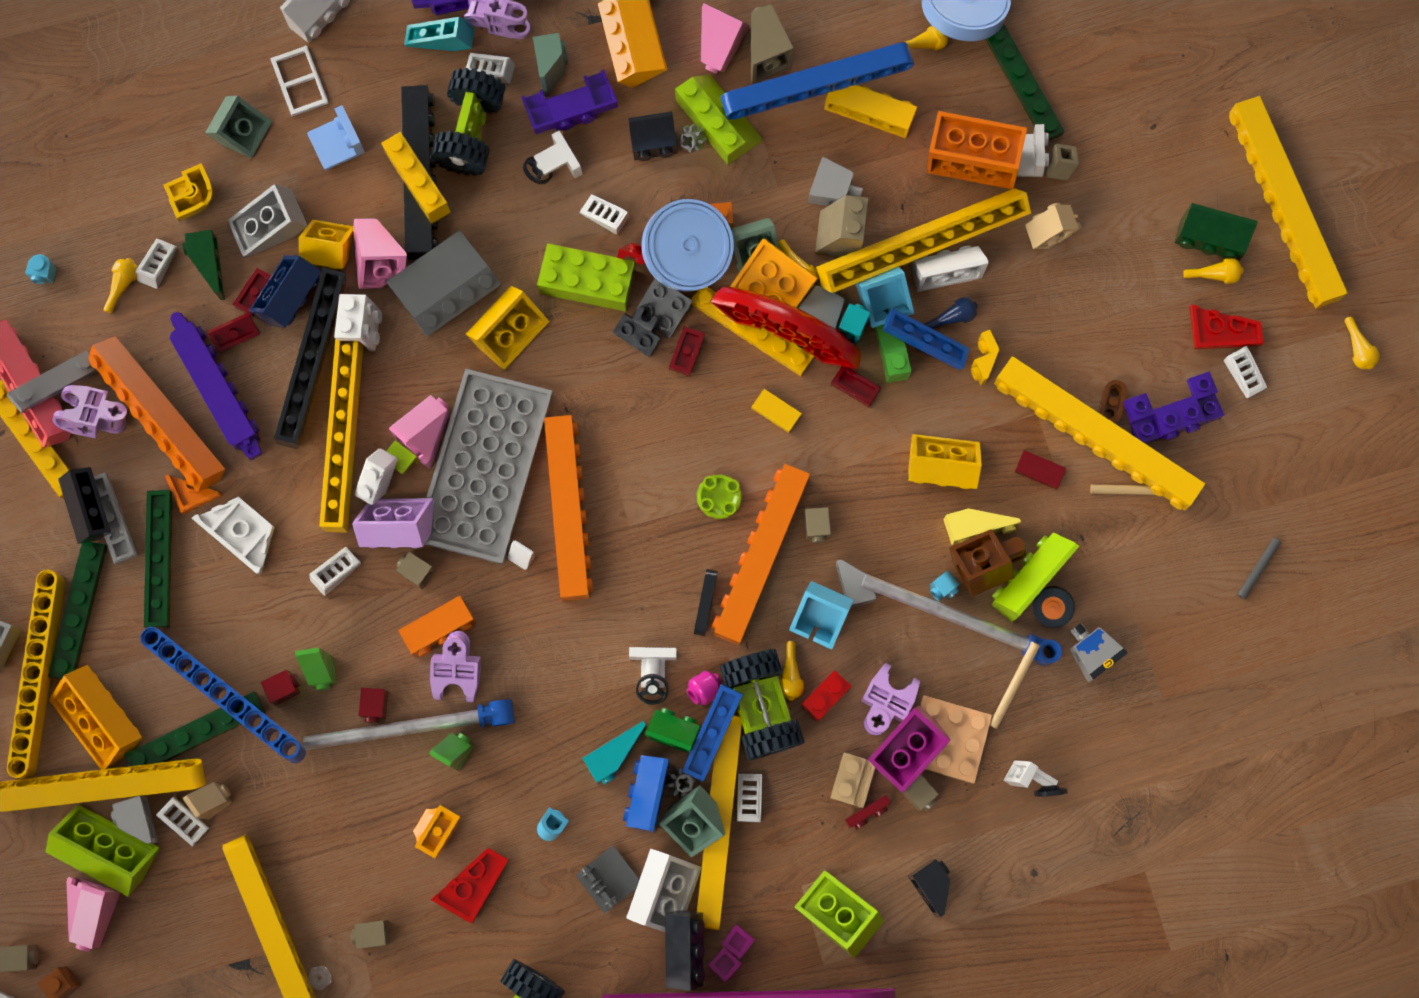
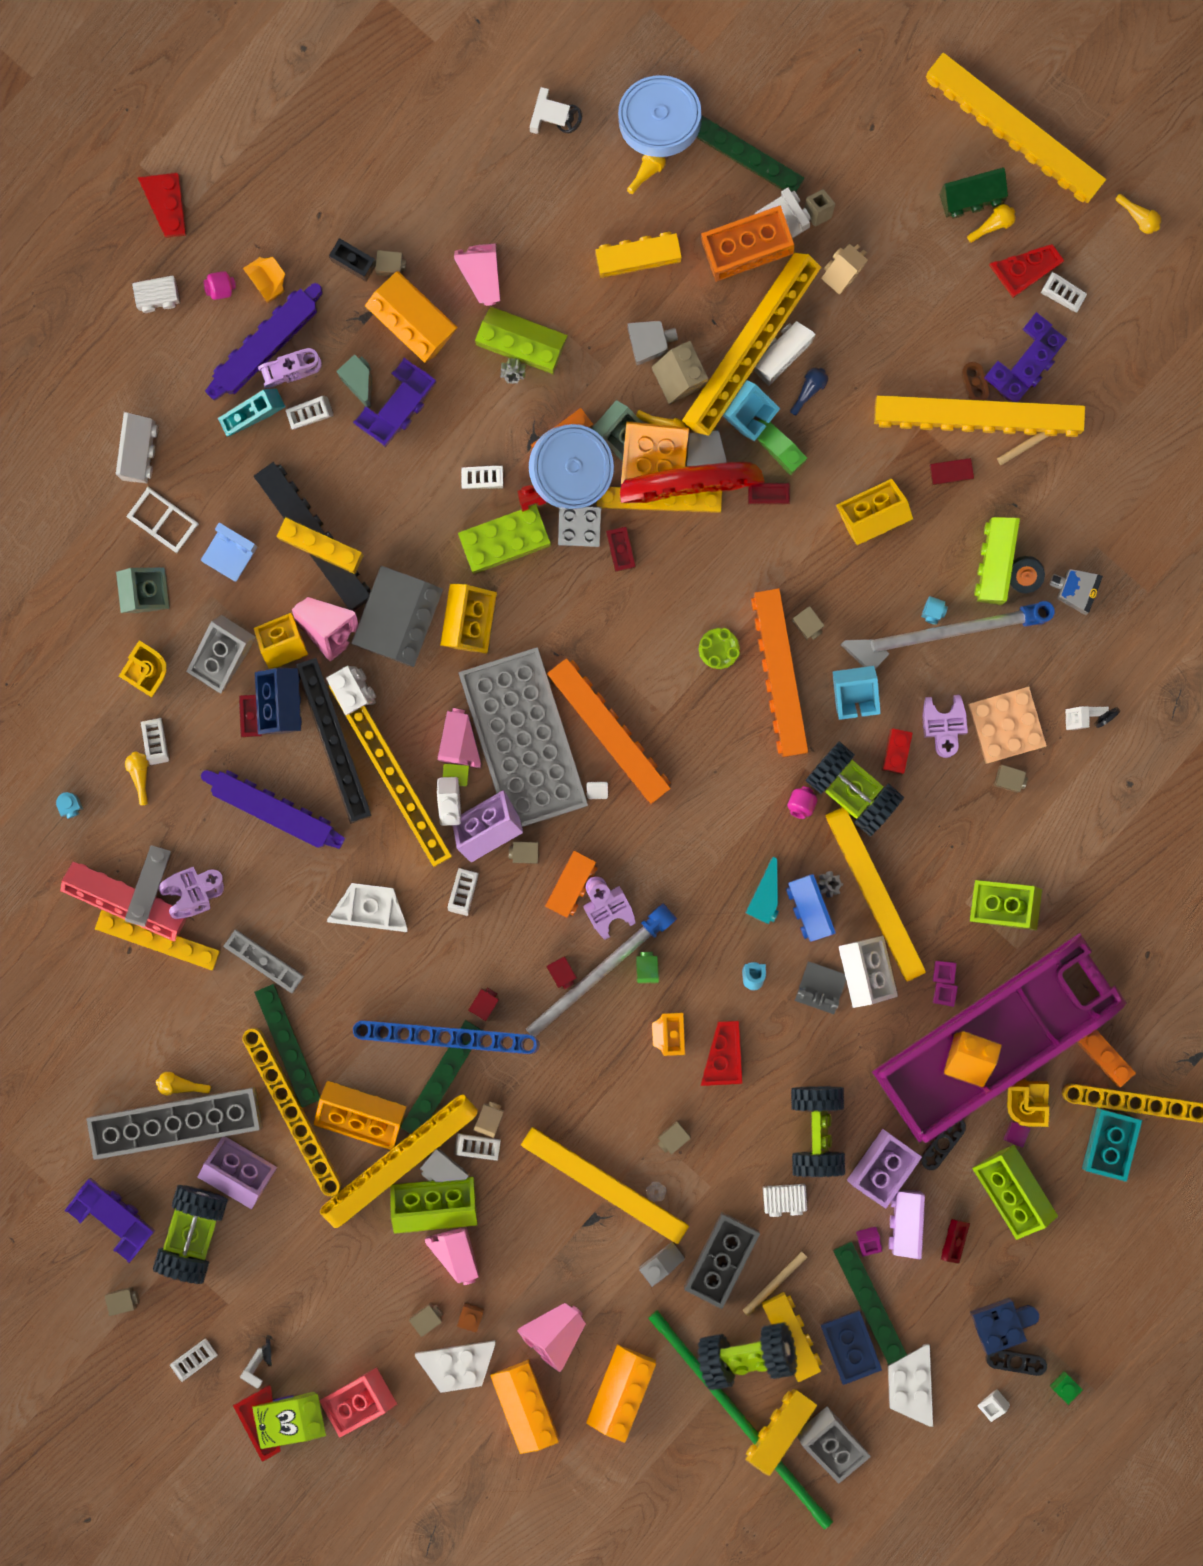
camera: 30 degrees left, 10 degrees up
black brick [58,467,111,544] -> none
orange brick [88,336,225,492] -> none
dark green plate [144,490,172,628] -> none
orange tile [165,475,222,515] -> none
dark green slope [182,230,225,300] -> none
dark red plate [208,312,260,353] -> none
bright green slope [295,648,337,691] -> none
black plate [431,68,506,176] -> none
white piece [523,131,582,184] -> none
black plate [612,305,663,357] -> none
black slope [628,111,677,161] -> none
white piece [629,647,677,705] -> none
green slope [645,708,700,754] -> none
sand green slope [659,786,725,858] -> none
black brick [665,910,705,991] -> none
blue plate [682,684,743,781] -> none
black beam [694,569,718,636] -> none
blue beam [721,42,914,120] -> none
white slope [737,774,762,822] -> none
dark tan slope [750,4,793,84] -> none
yellow tile [751,389,802,433] -> none
yellow piece [779,641,804,701] -> none
tan plate [830,752,875,809] -> none
teal brick [838,303,870,346] -> none
dark red plate [844,795,891,830] -> none
magenta slope [868,705,951,793] -> none
blue plate [883,309,970,370] -> none
black slope [908,859,950,917] -> none
light yellow slope [943,508,1021,545] -> none
reddish brown brick [949,529,1026,597] -> none
yellow slope [971,330,999,386] -> none
tan bar [990,641,1040,729] -> none
dark grey bar [1237,538,1281,599] -> none

